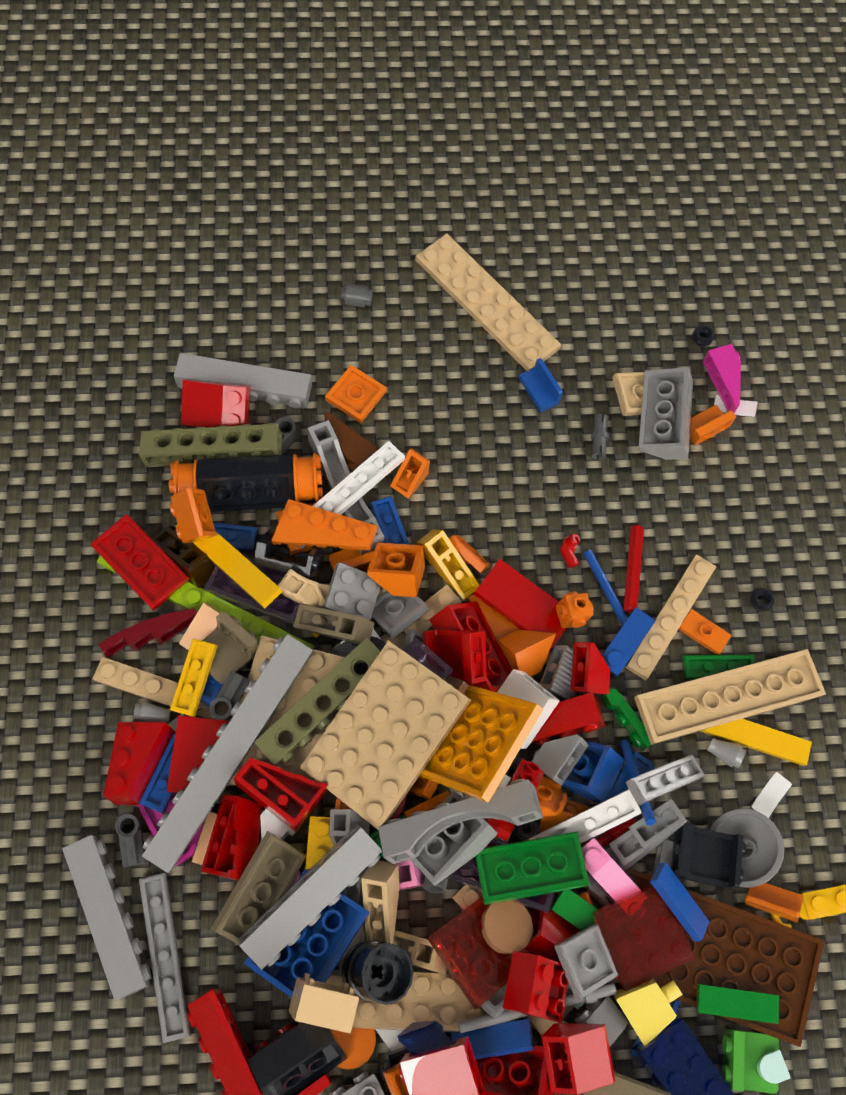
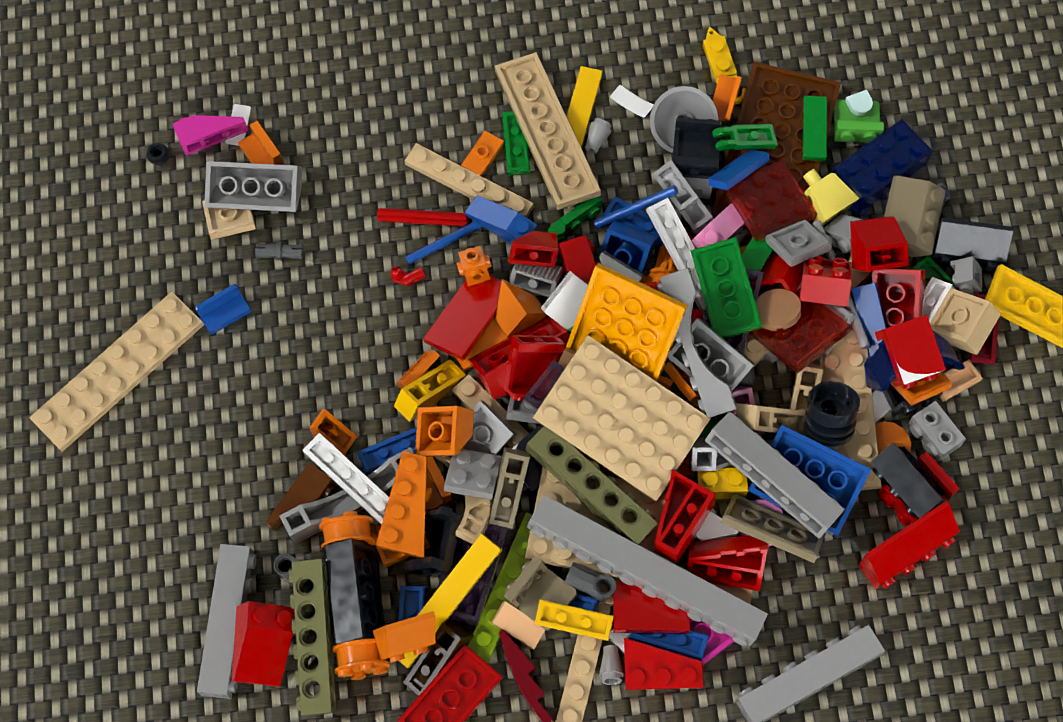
camera: 85 degrees left, 0 degrees up
dark grey piece [115,814,147,868] -> none
light grey tile [139,873,191,1043] -> none
tan container [289,973,359,1033] -> none
orange plate [325,365,387,423] -> none
dark grey brick [341,283,373,308] -> none
light grey tile [626,754,705,806] -> none
black plate [750,588,774,611] -> none
none -> green hinge [712,124,778,151]

